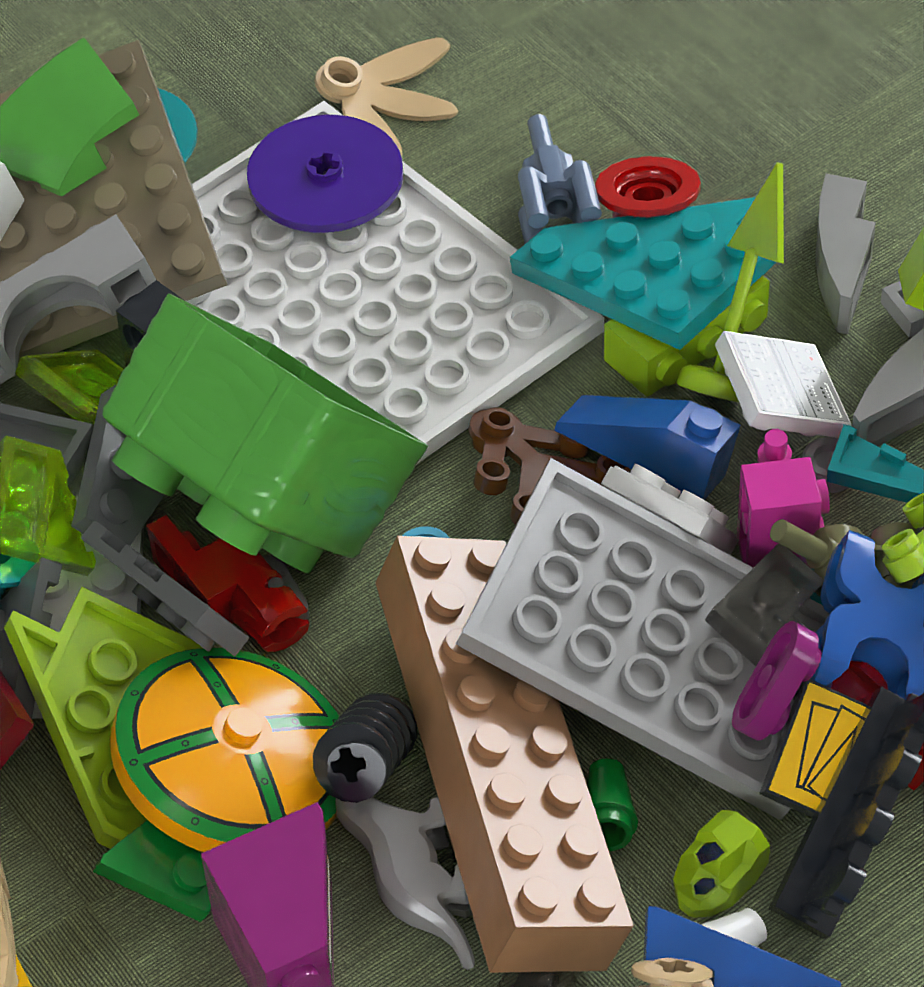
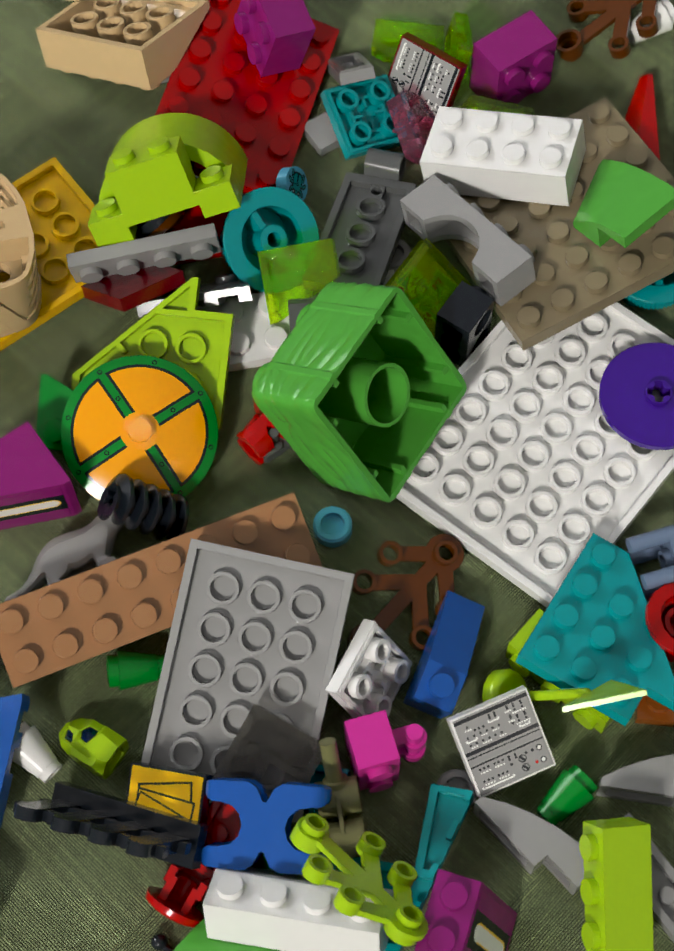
camera: 80 degrees right, 15 degrees up
dark grey wing [81,520,249,656] -> none
magenta plate [732,621,822,741] -> none
none -> green cone [536,764,598,826]

